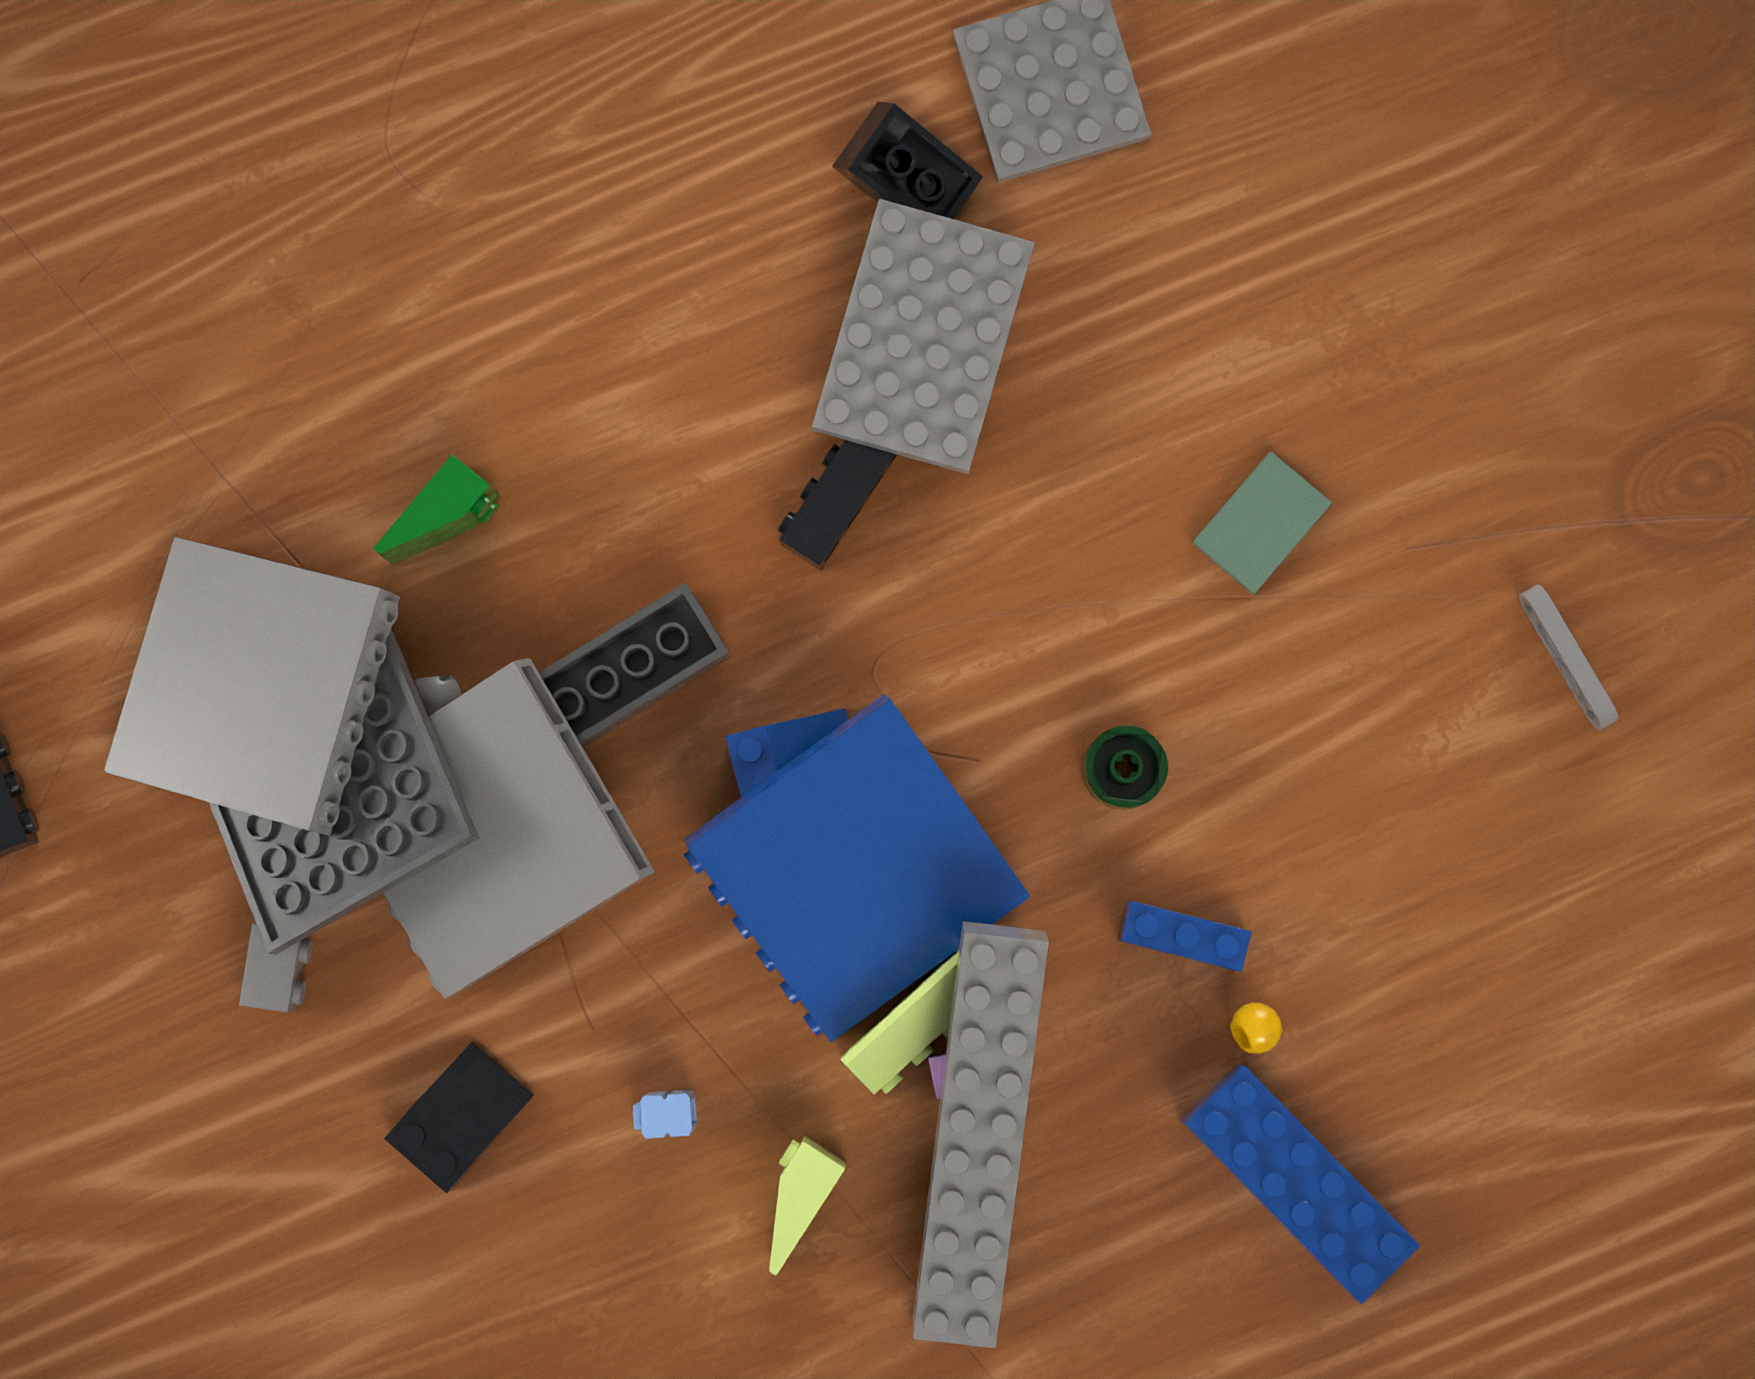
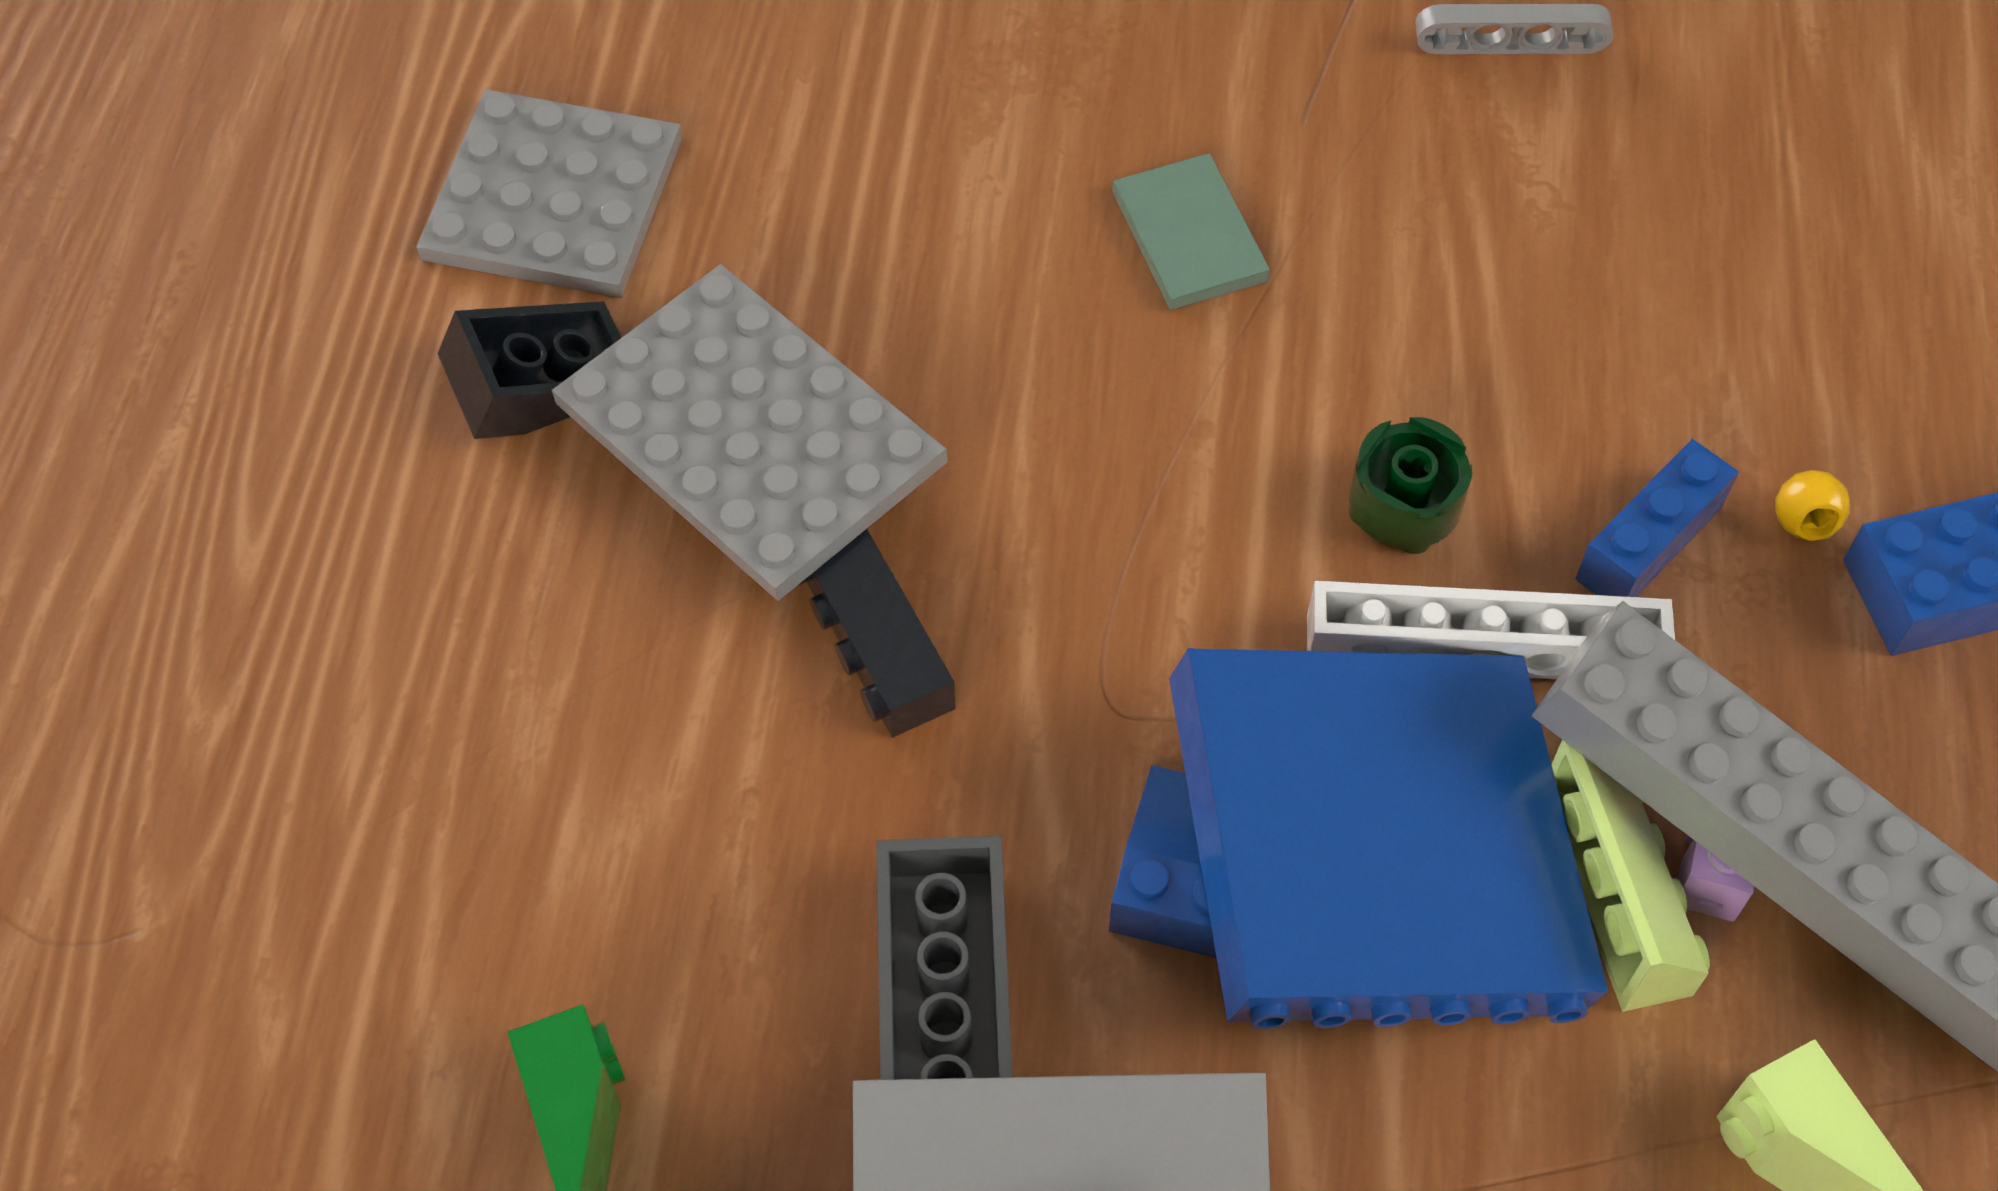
camera: 60 degrees left, 25 degrees down
none -> white brick [1307,581,1675,679]

